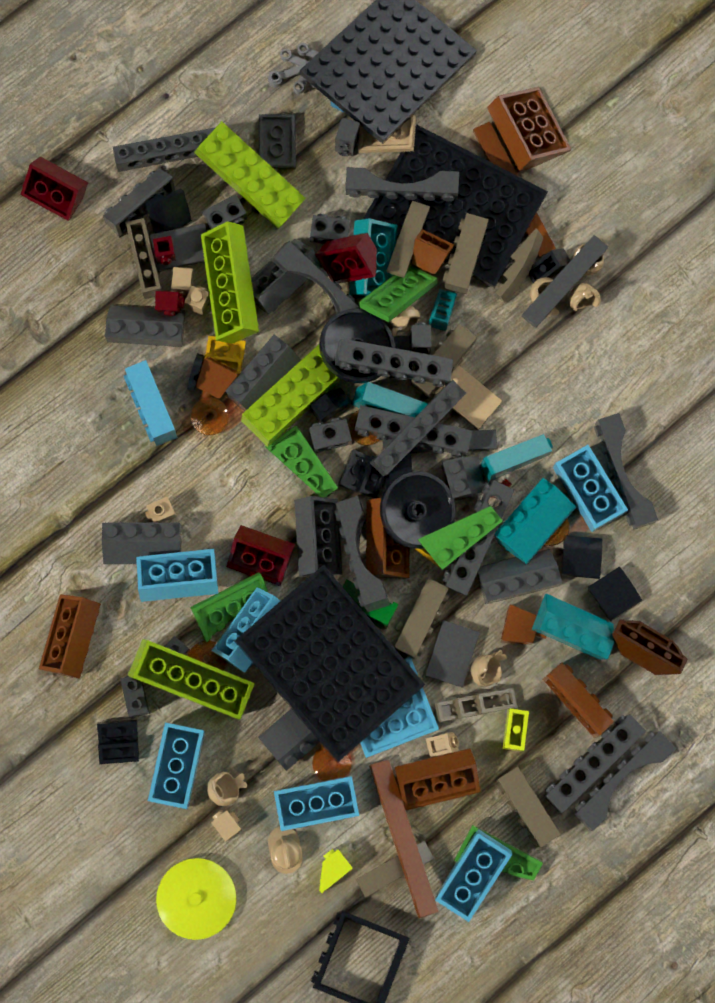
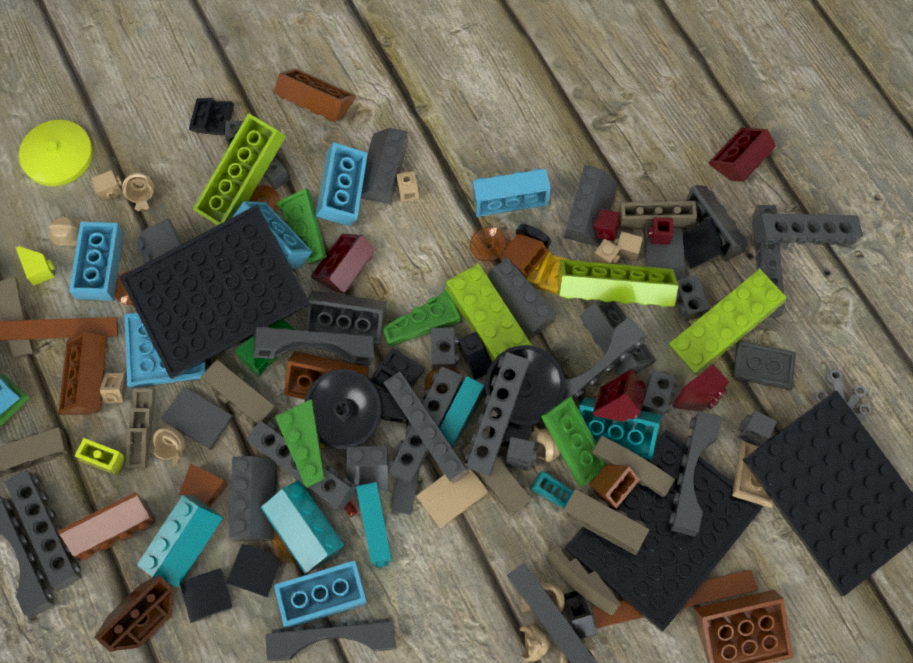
camera: 110 degrees right, 10 degrees down
medium azure brick [148,722,205,809] -> none
none -> dark red slope [673,364,730,412]
none -> dark grey brick [752,213,863,245]

